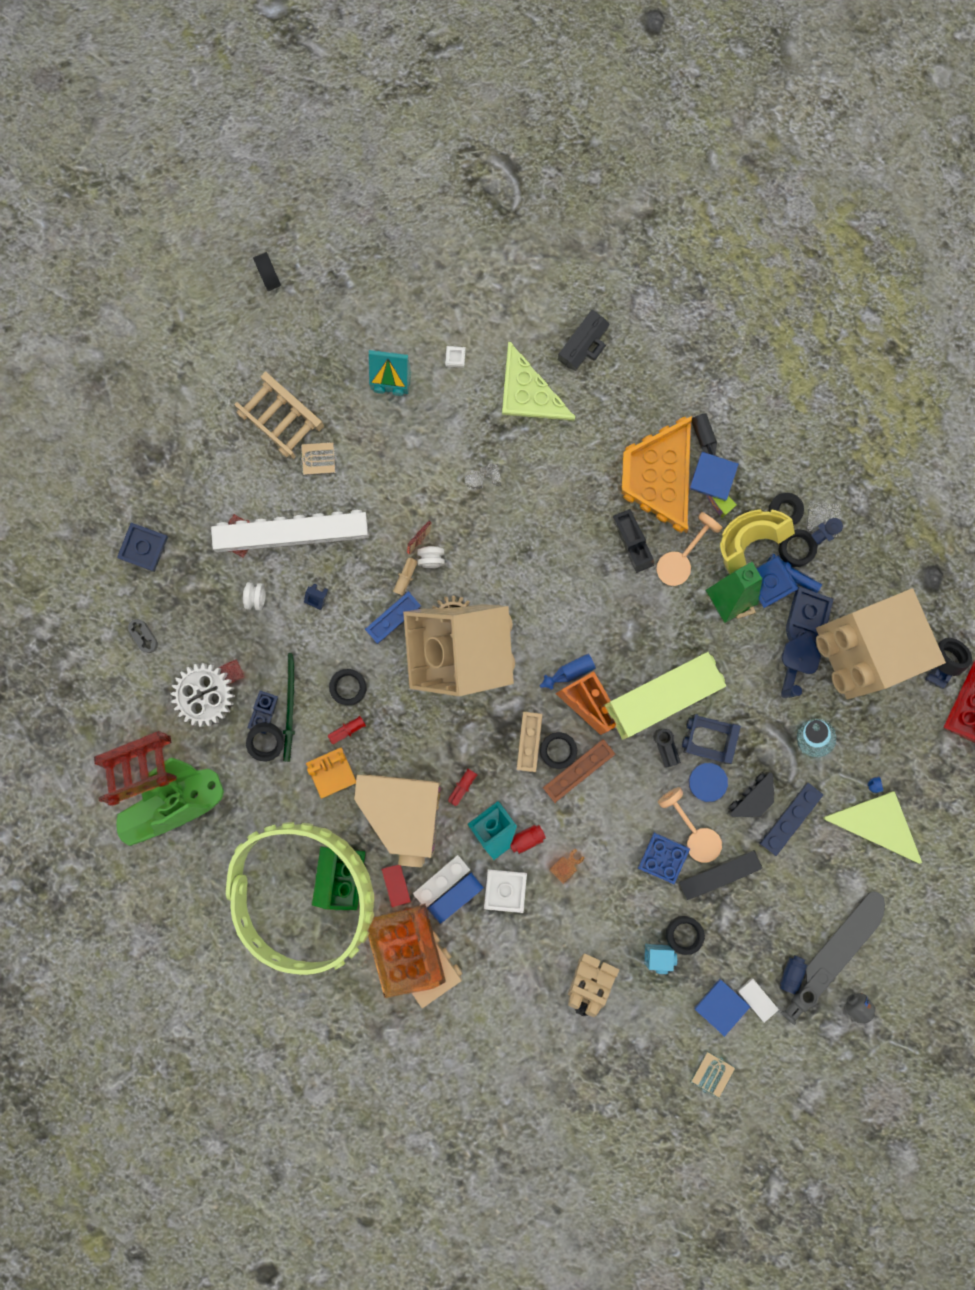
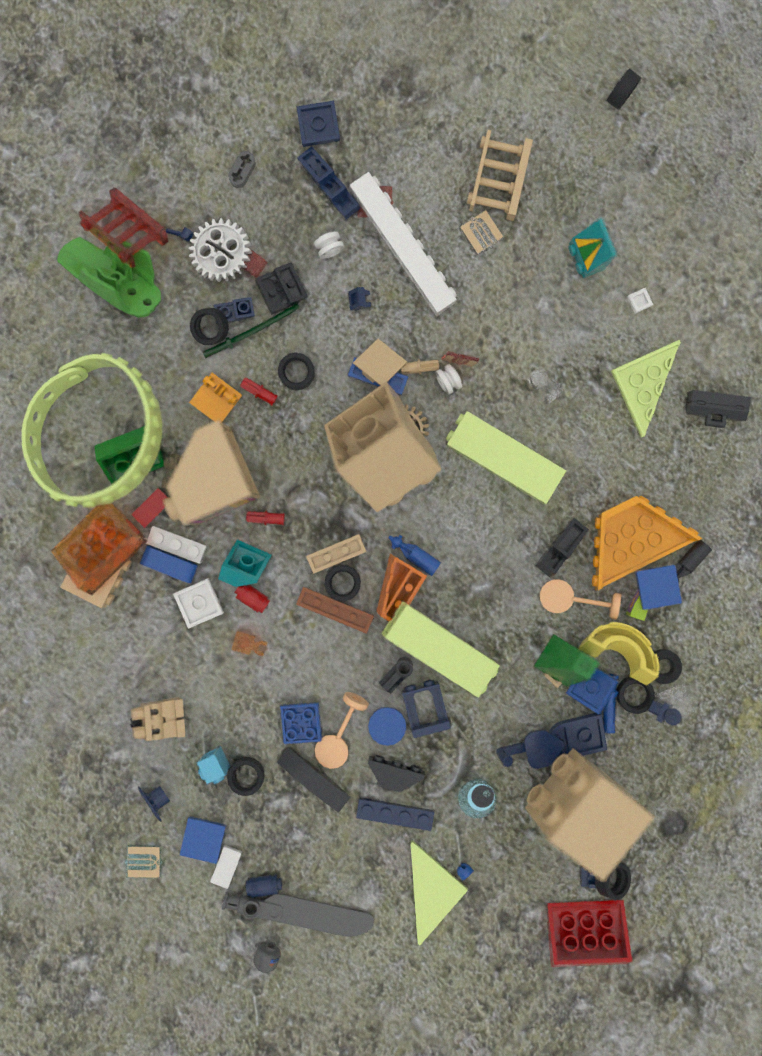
camera: 60 degrees right, 5 degrees up
none -> dark blue wheel [138,786,170,822]
none -> dark tan hinge [162,453,182,493]
none -> dark blue hand [166,227,194,242]
none -> black slope [255,262,308,315]
none -> dark blue slope [297,146,361,220]
none -> tan piece [353,339,407,386]
none -> yellowish green brick [445,411,566,504]

